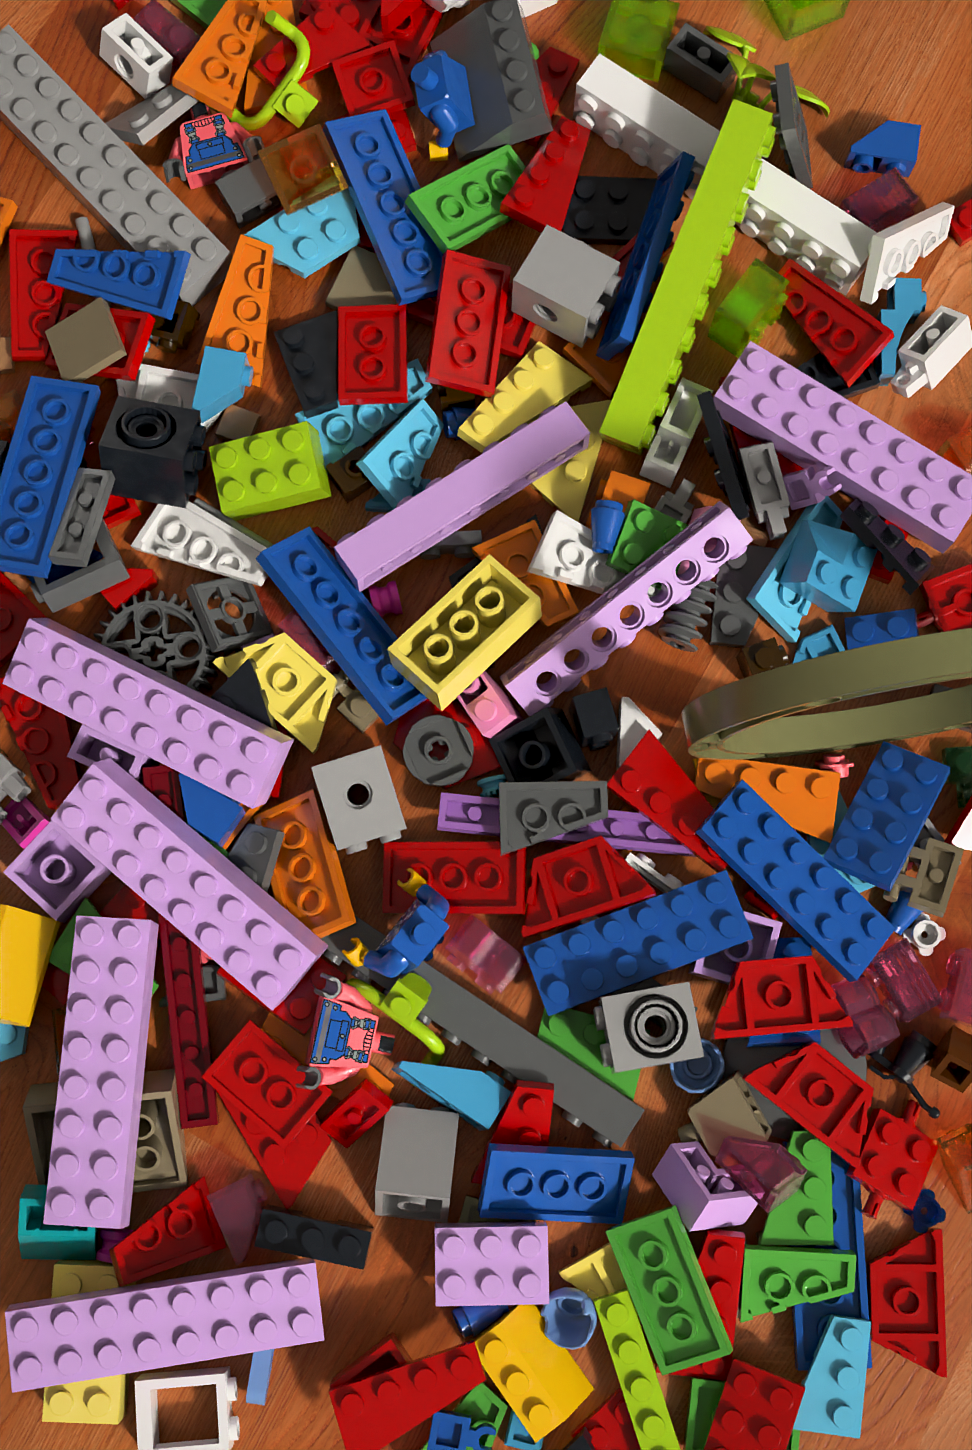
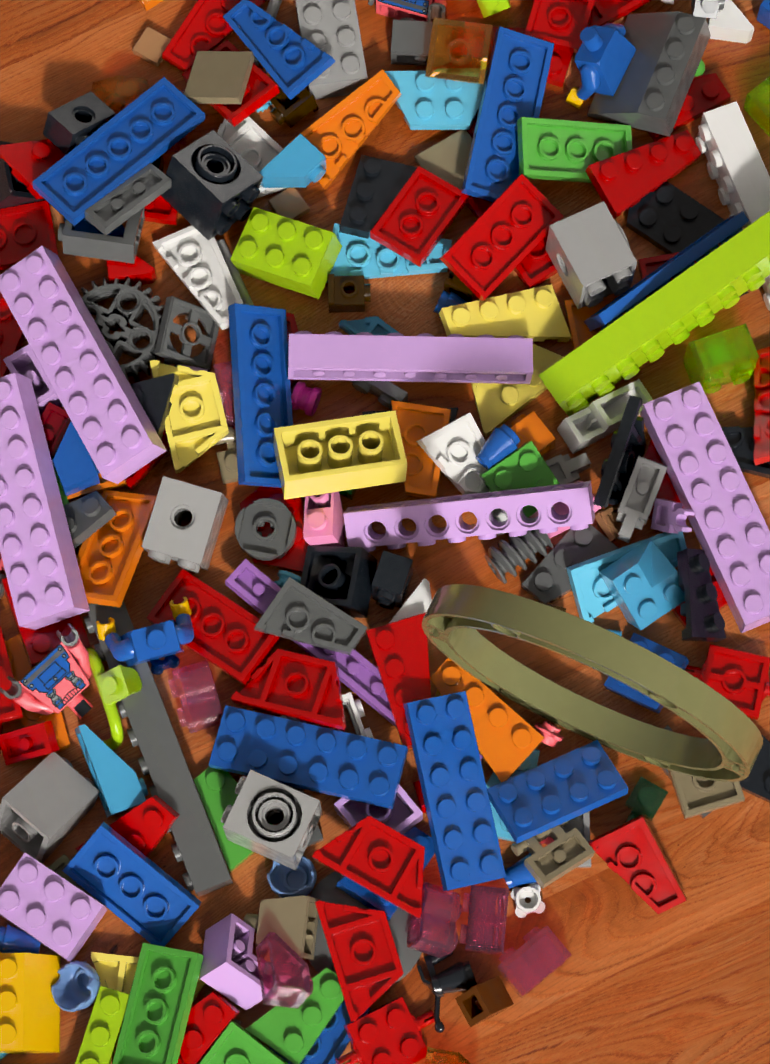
camera: 40 degrees right, 5 degrees down
medium azure wing [356,399,444,509] -> none

